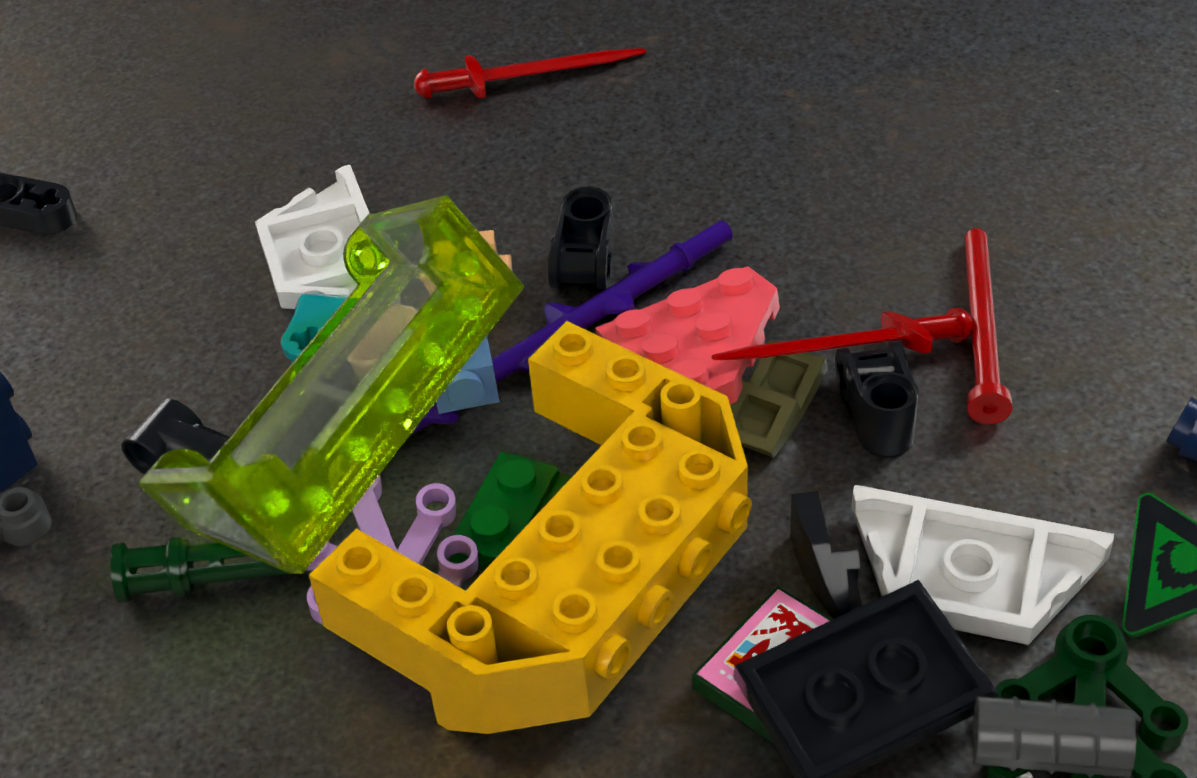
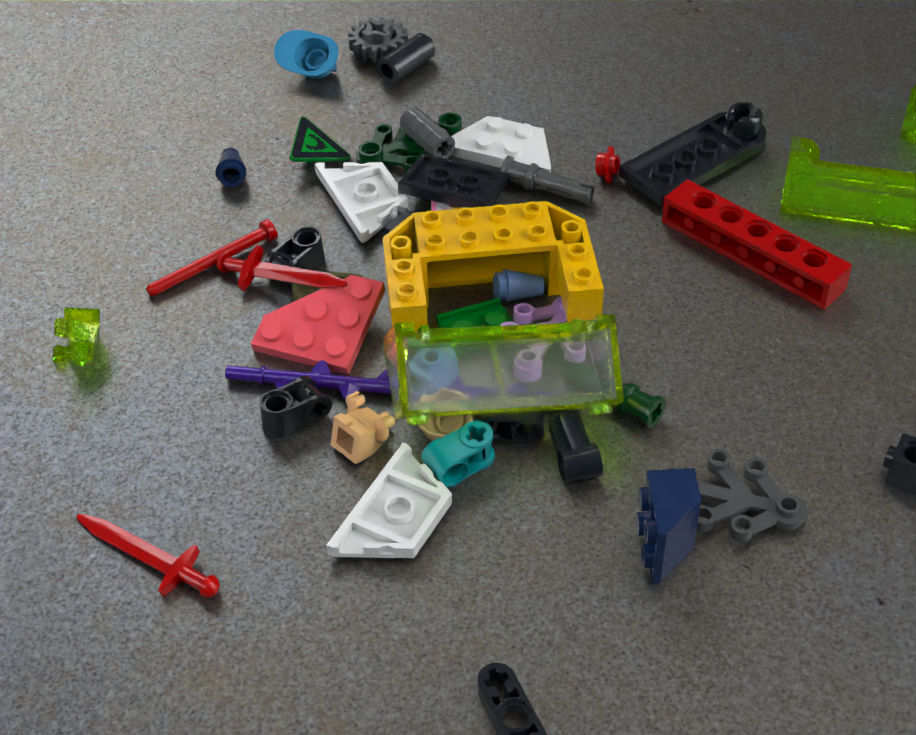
camera: 135 degrees left, 0 degrees up
none -> clear neon green piece [52,307,100,366]

